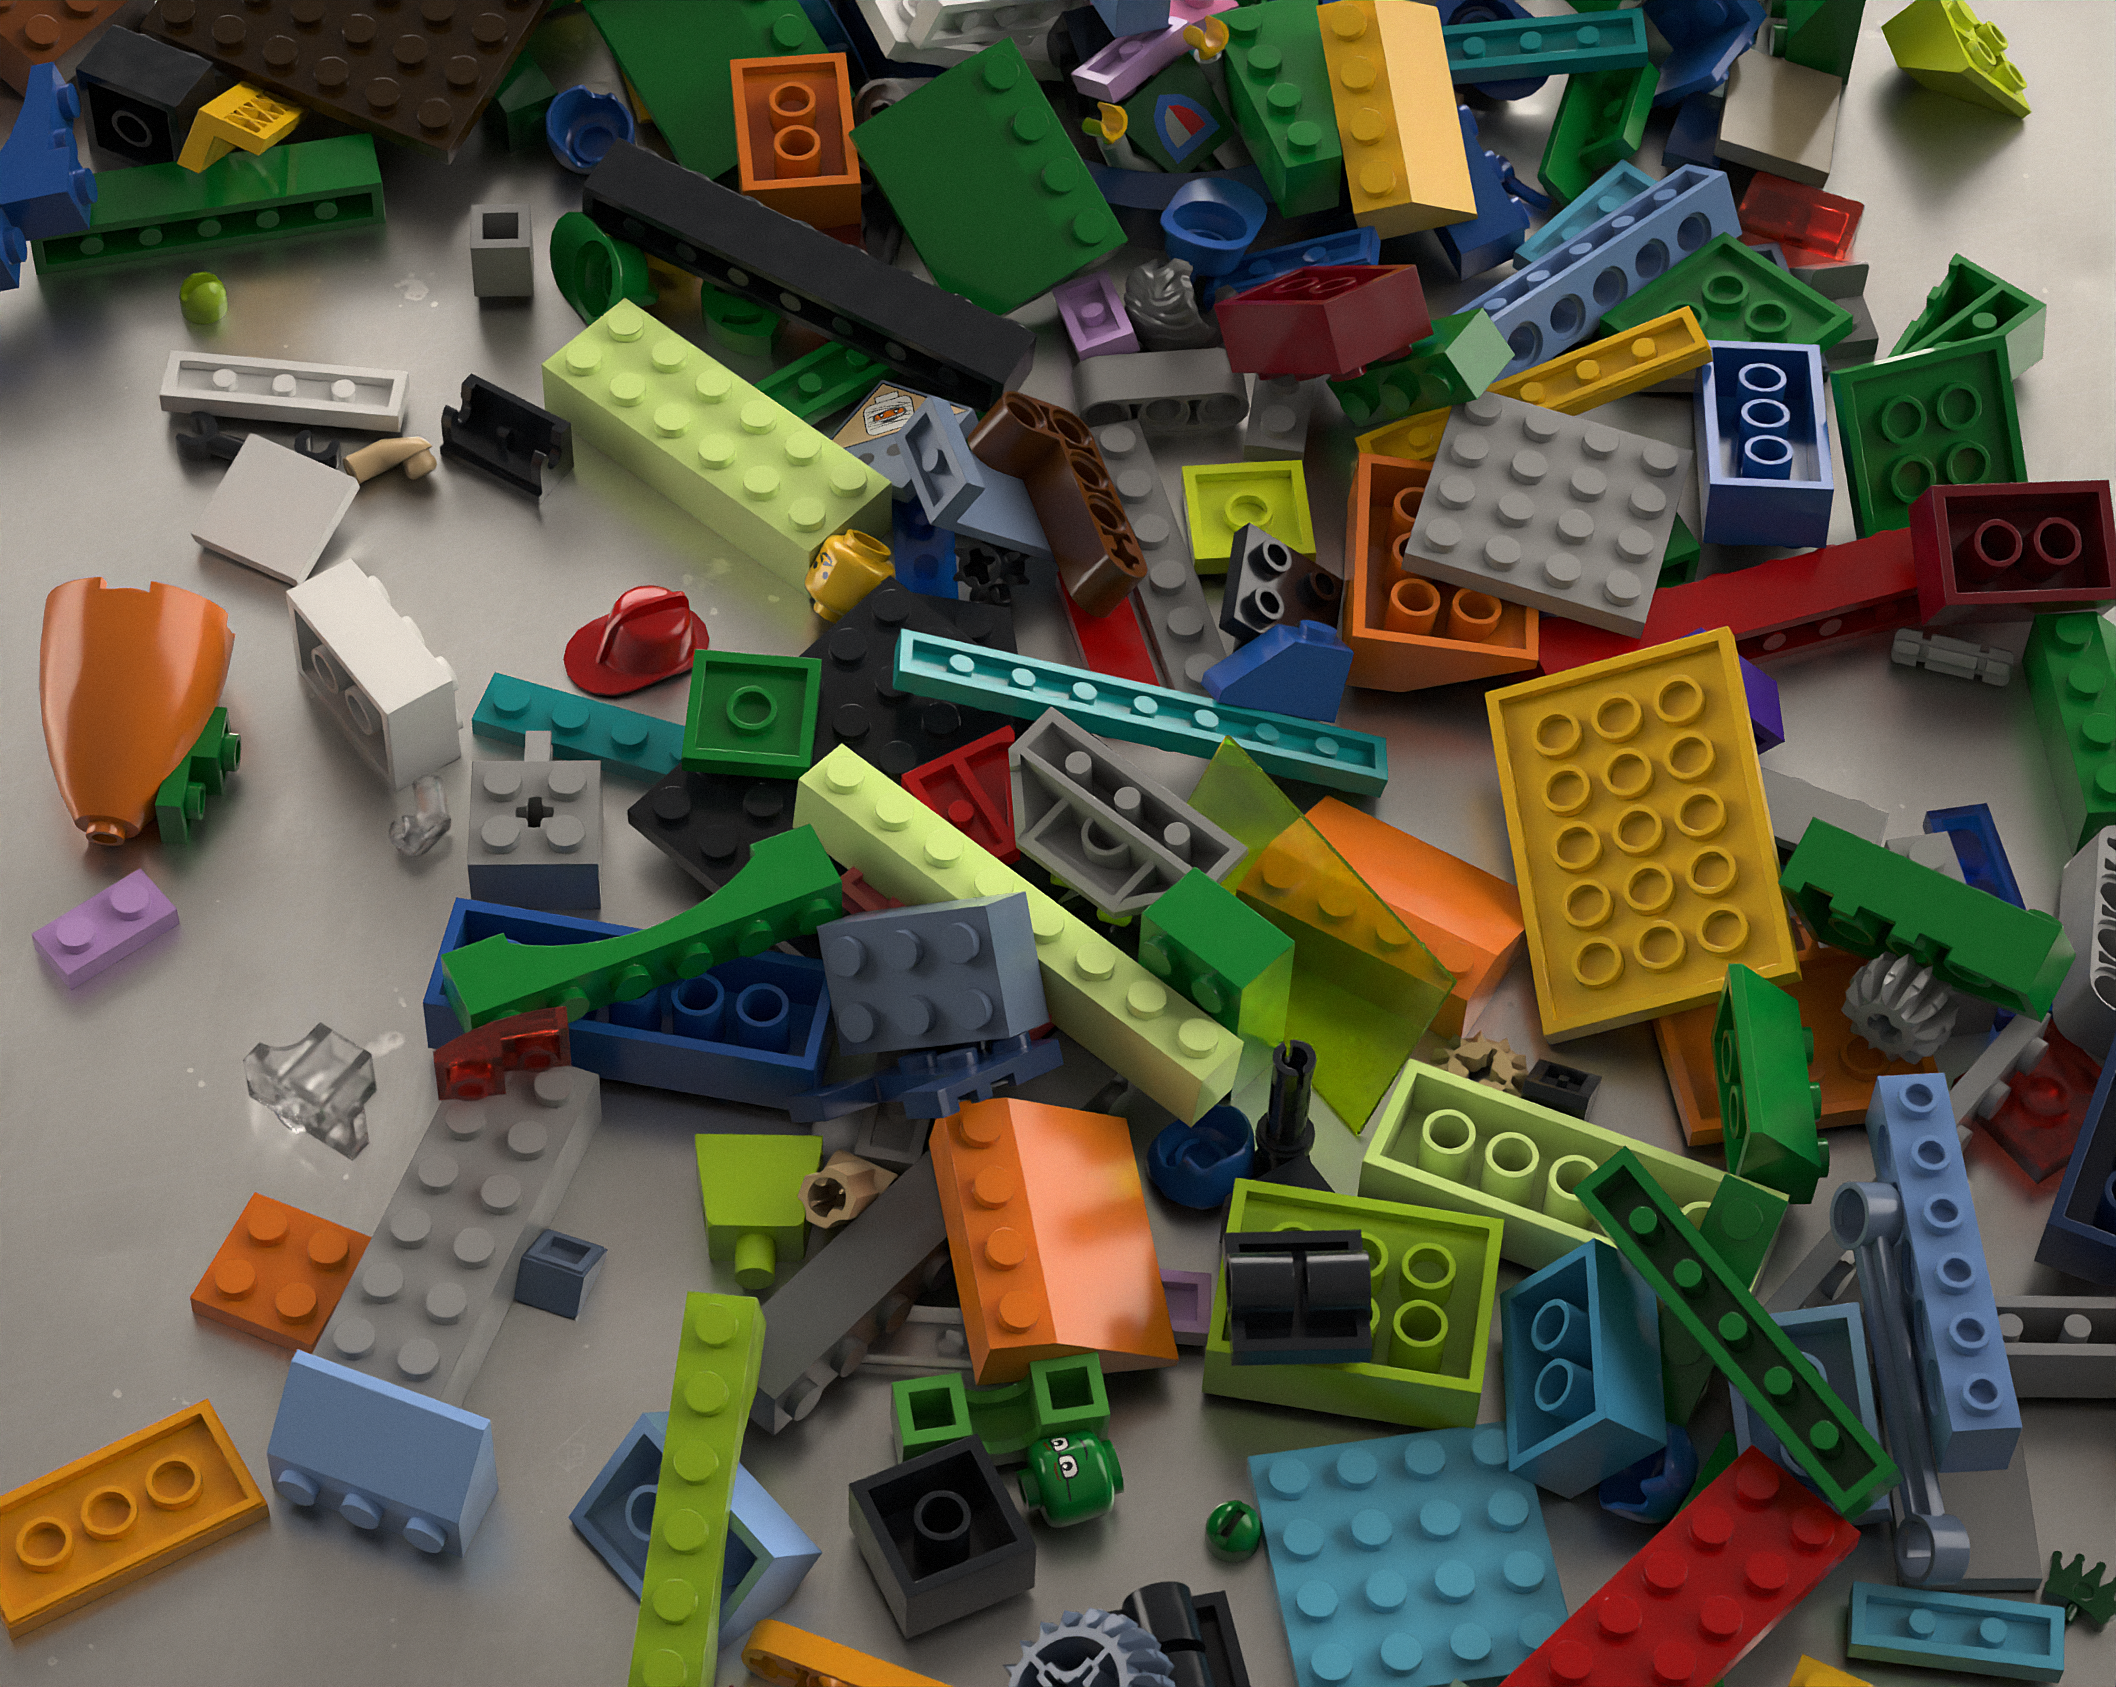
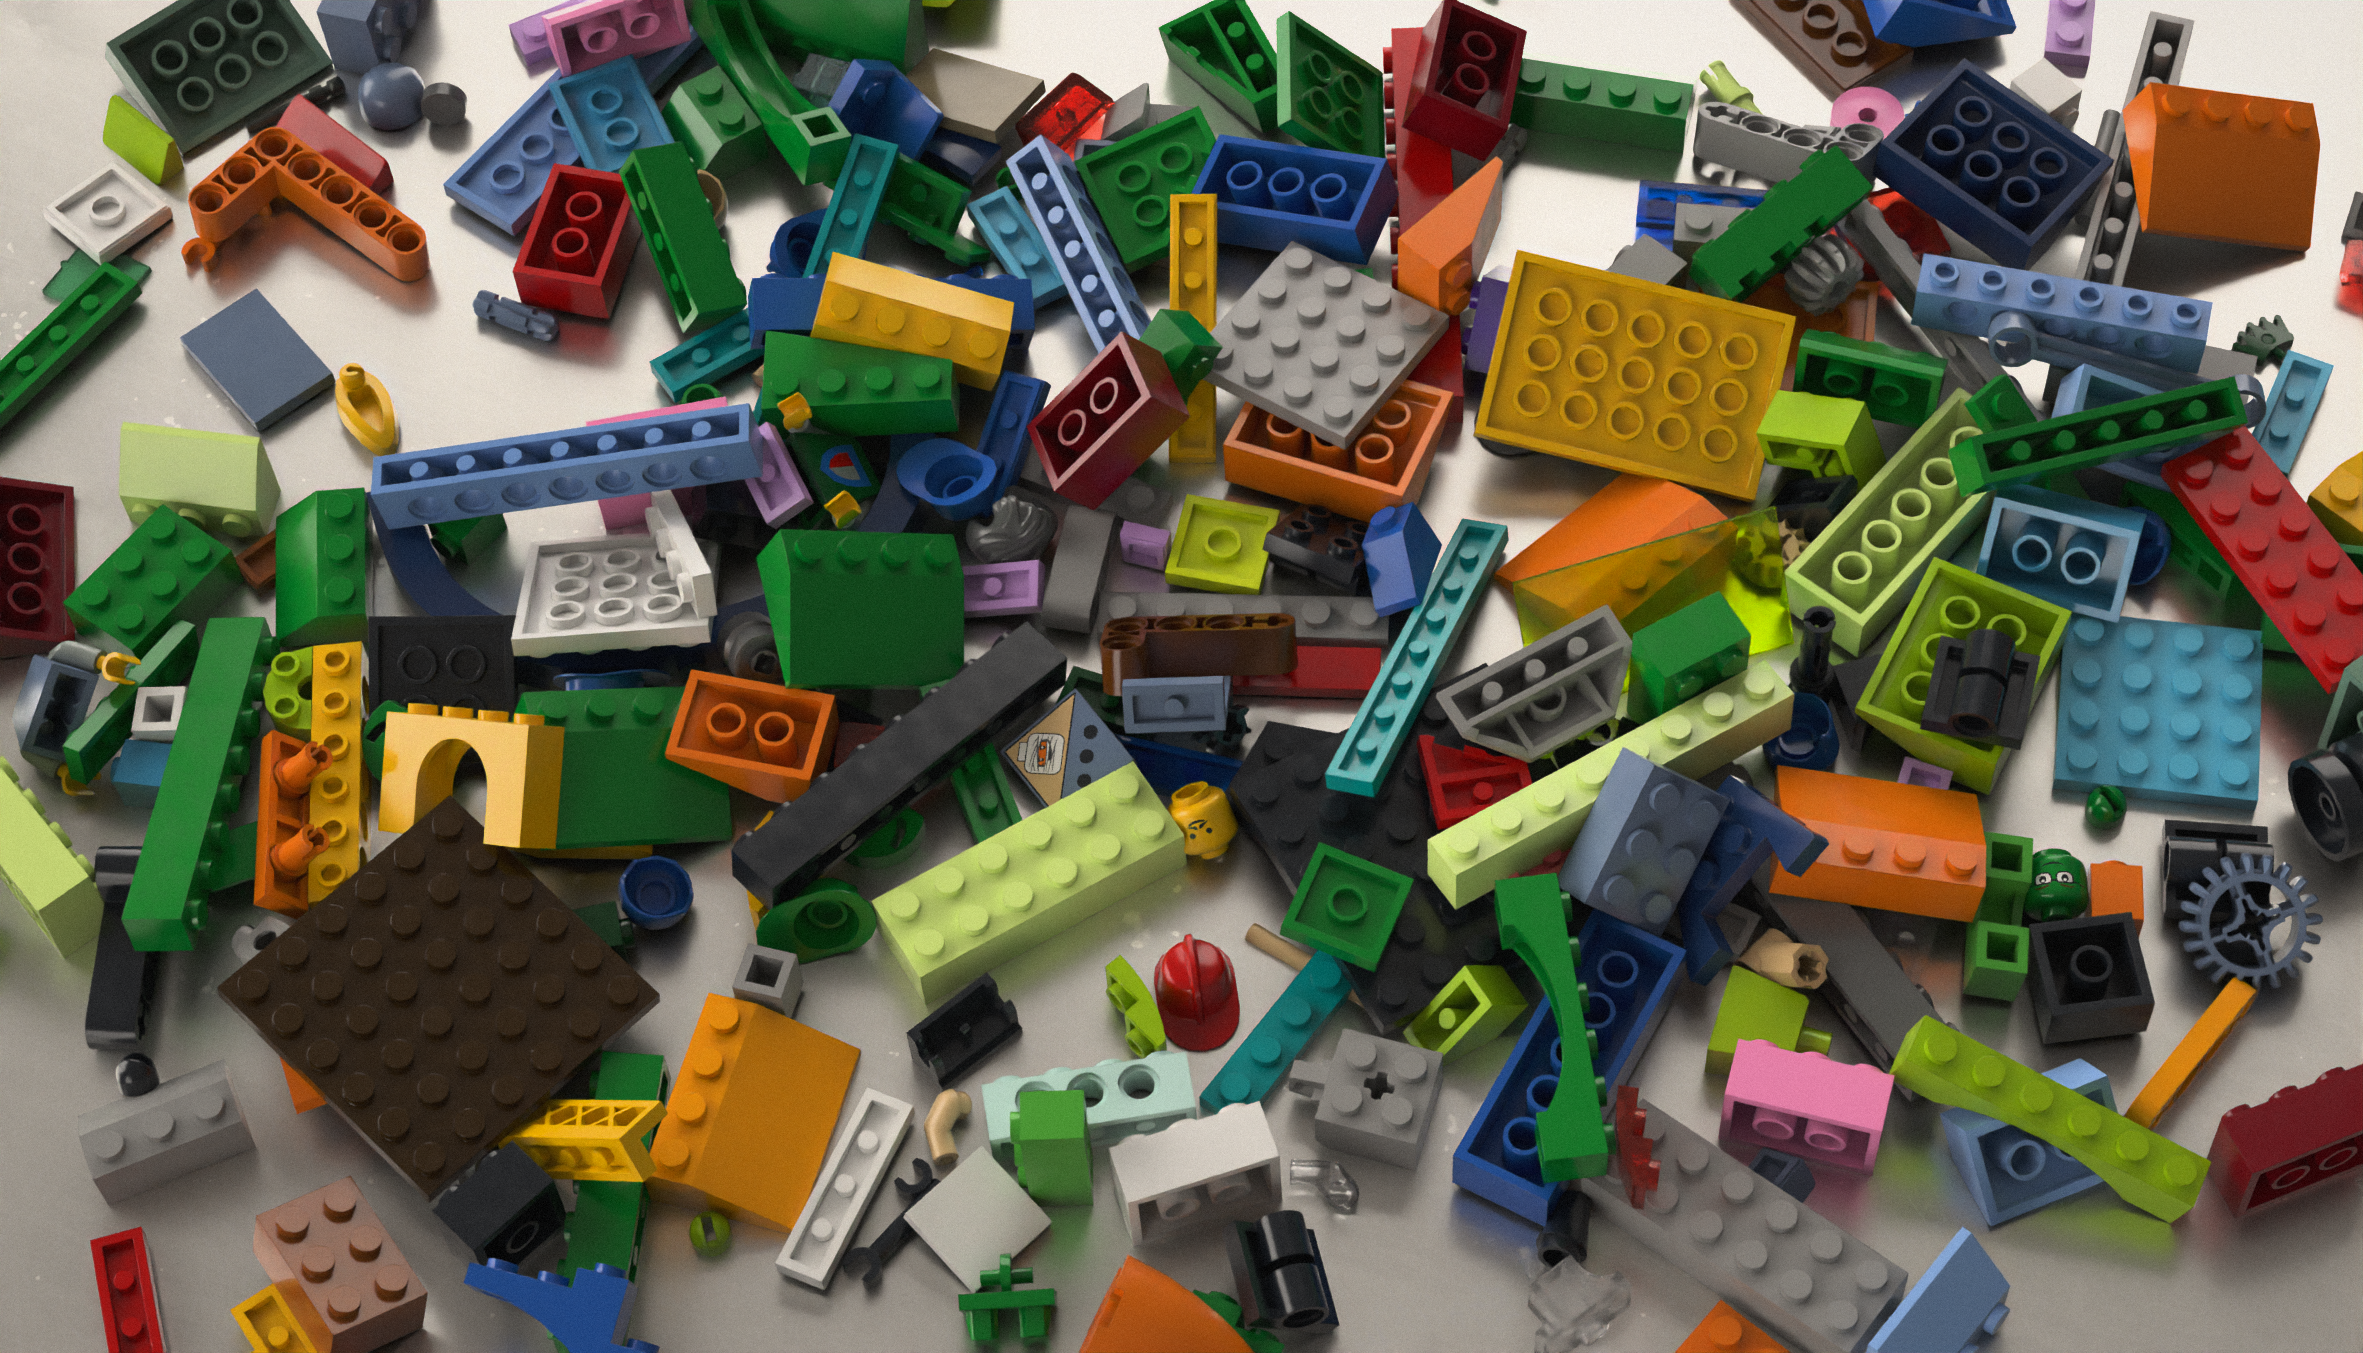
camera: 65 degrees left, 5 degrees up
none -> light orange slope [644,993,861,1234]
none -> green hips [958,1253,1058,1341]
none -> light aqua brick [981,1051,1197,1162]
none -> bright green brick [1010,1090,1094,1207]
none -> lime slope [1105,955,1167,1059]
none -> lavender tile [1120,521,1172,571]
none -> black plate [1221,1210,1340,1334]
none -> orange slope [1398,156,1503,317]
none -> lime slope [1403,965,1529,1067]
none -> black cone [1536,1190,1592,1272]
none -> bright pink brick [1718,1039,1895,1176]
none -> lime brick [1756,390,1887,495]
none -> orange brick [2085,860,2144,939]

